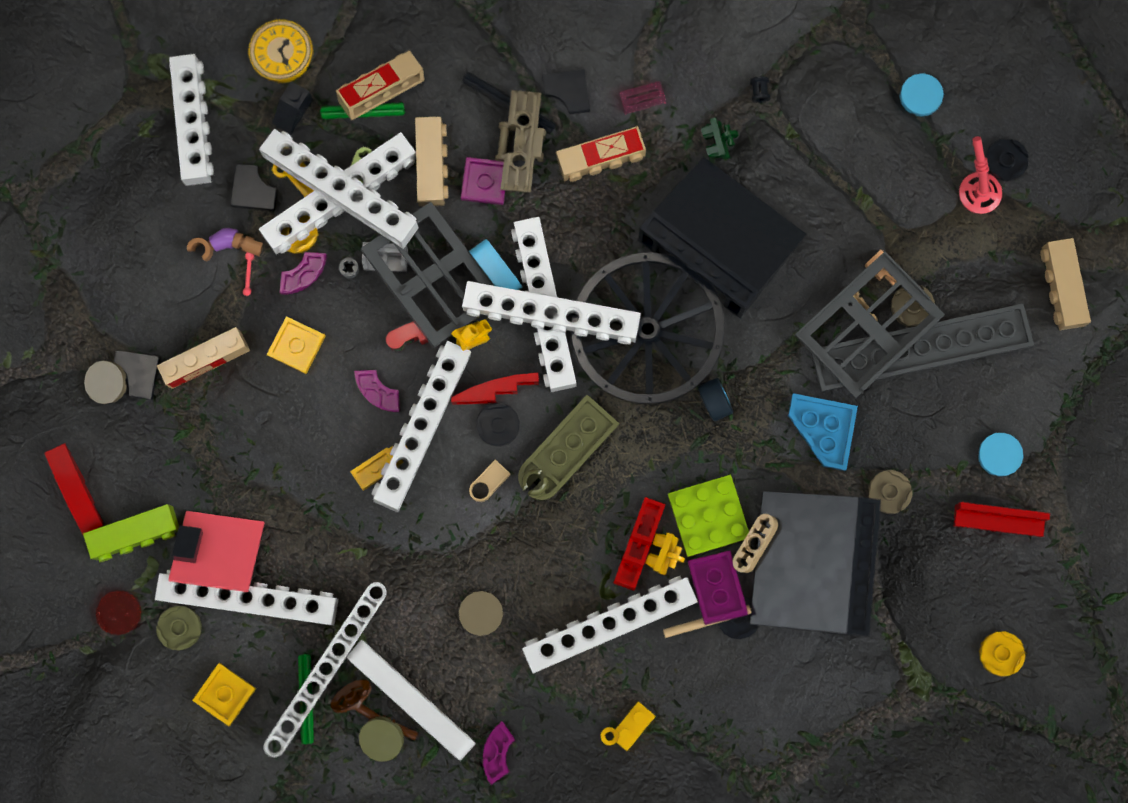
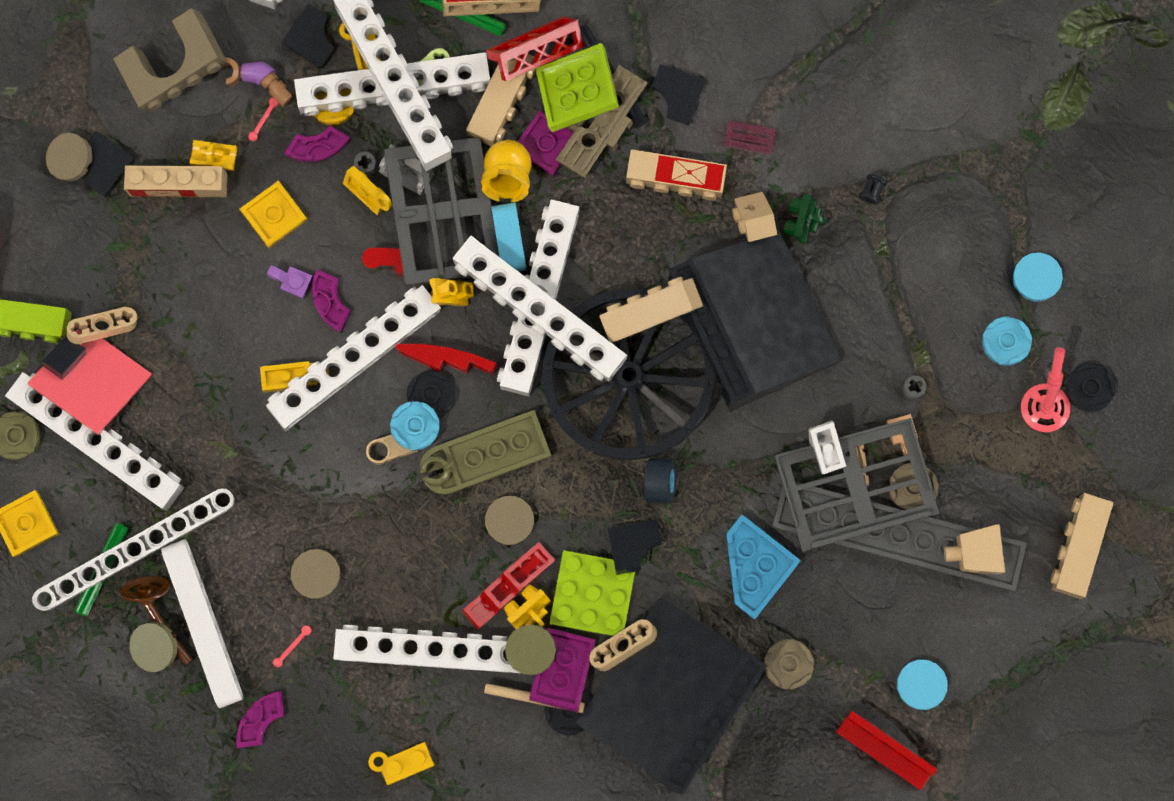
camera: 30 degrees right, 0 degrees up
none -> tan beam [67,307,137,344]
none -> dark tan arch [113,8,227,111]
none -> yellow hips [190,140,237,171]
none -> medium lavender plate [267,266,313,299]
none -> coral hinge [273,626,312,667]
none -> yellow hinge [343,165,392,215]
none -> medium azure tile [390,401,439,451]
none -> yellow tile [481,139,532,202]
none -> dark tan tile [485,496,534,545]
none -> red fence [486,16,583,81]
none -> olive tile [505,625,556,675]
none -> lime plate [536,43,619,132]
none -> tan brick [599,277,703,343]
none -> black tile [608,519,661,575]
none -> tan brick [732,192,777,242]
none -> white slope [809,421,846,474]
none -> dark grey bush [903,375,926,399]
none -> tan torso [944,525,1005,574]
none -> medium azure tile [982,316,1032,366]

